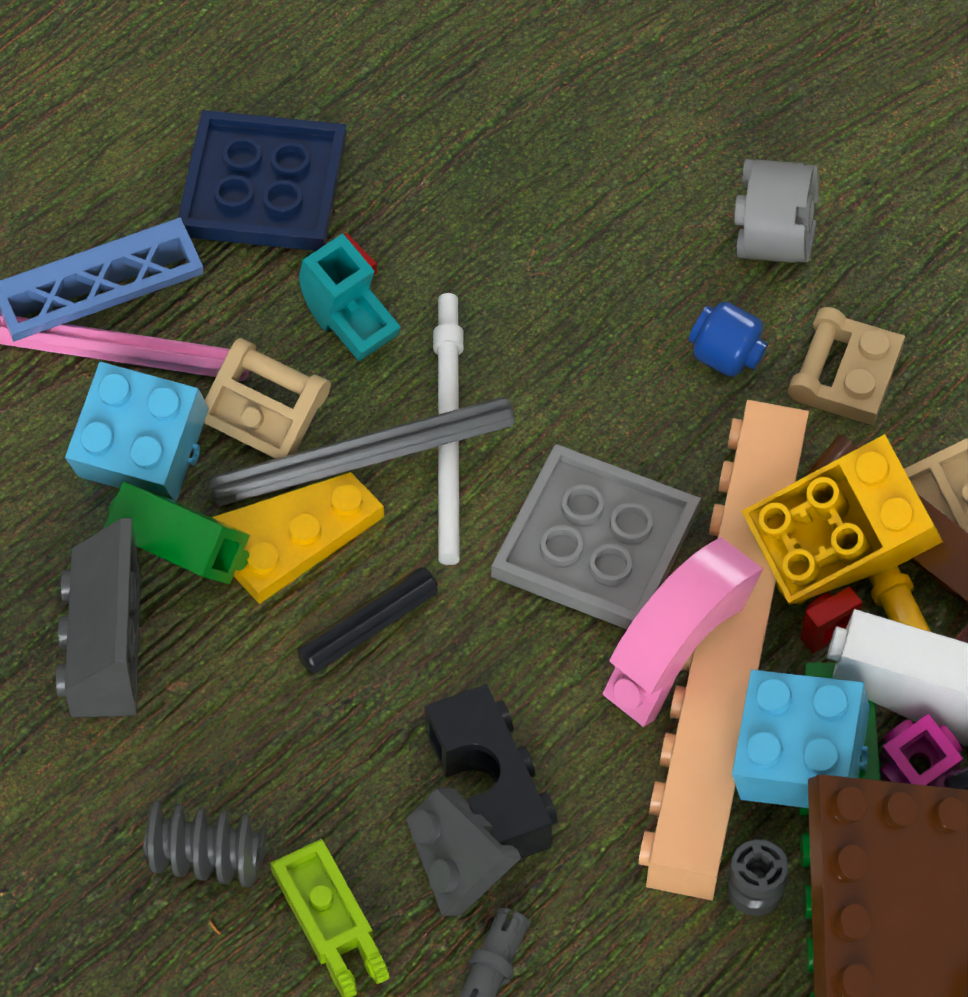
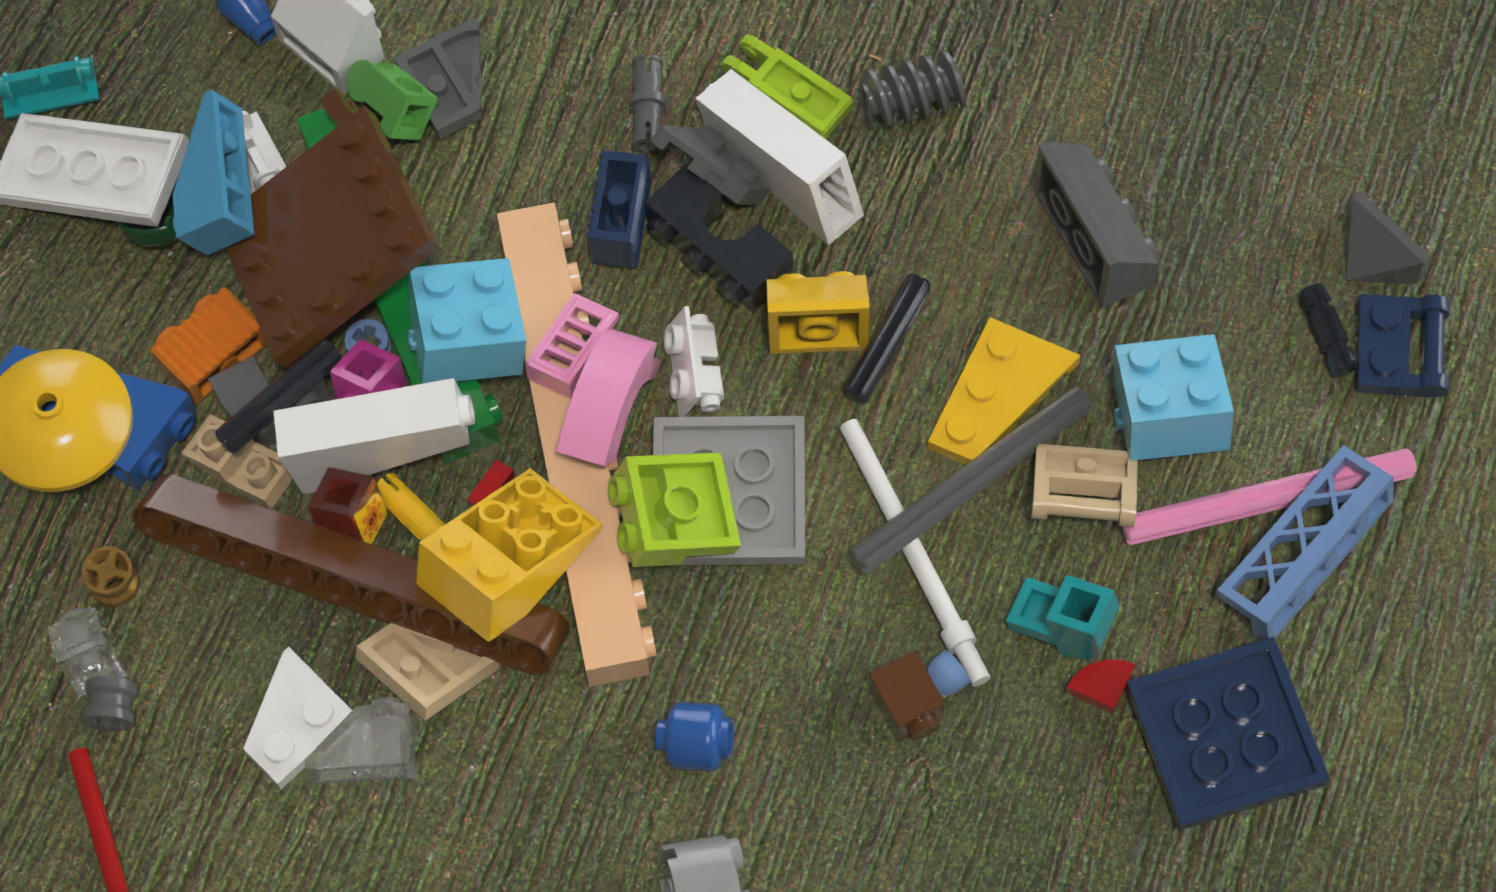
camera: 160 degrees right, 10 degrees up
green brick [103,481,250,585] -> none
dark grey wheel [727,839,788,916] -> none
tan plate [787,307,905,426] -> none
none -> bright pink slope [525,293,619,399]
none -> dark blue brick [586,150,651,268]
none -> lime plate [608,452,741,567]
none -> white hinge [664,306,724,417]
none -> white slope [695,69,864,245]
none -> yellow slope [767,271,870,354]
none -> reddish brown brick [869,651,945,742]
none -> medium blue hinge [927,650,971,695]

